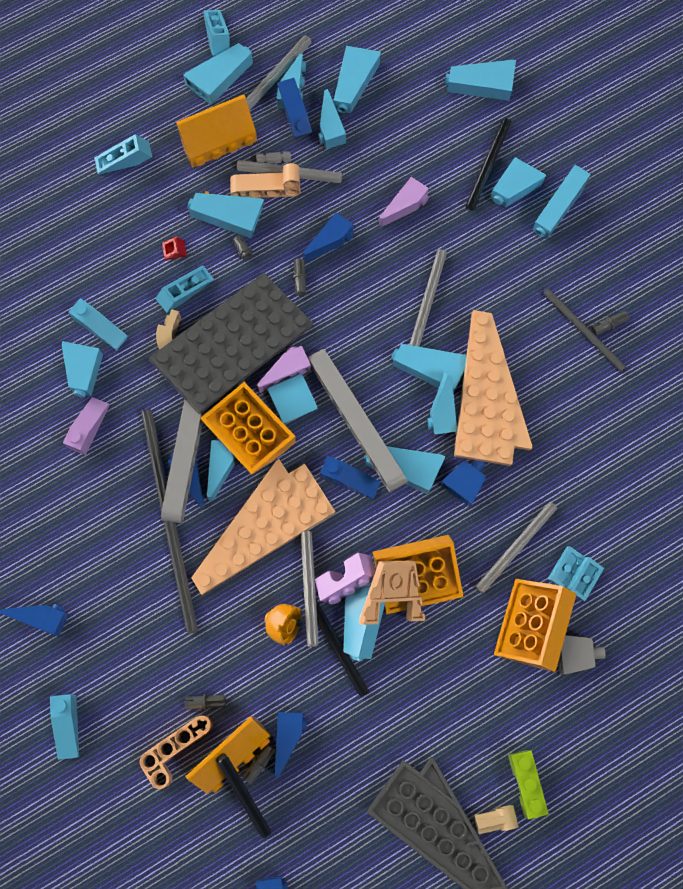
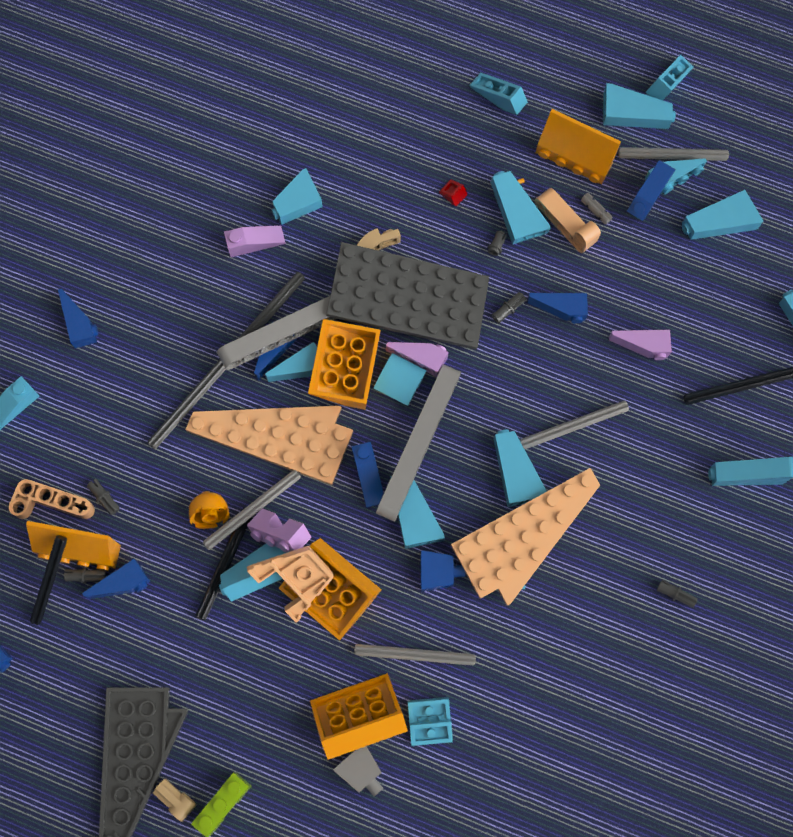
camera: 50 degrees right, 0 degrees up
medium azure slope [68,298,128,351] -> none
medium azure slope [156,265,214,313] -> none
light grey axle [237,160,342,183] -> none
medium azure slope [318,89,346,150] -> none
medium azure slope [427,372,457,435] -> none
medium azure slope [490,157,546,207] -> none
dark grey piece [543,288,626,372] -> none

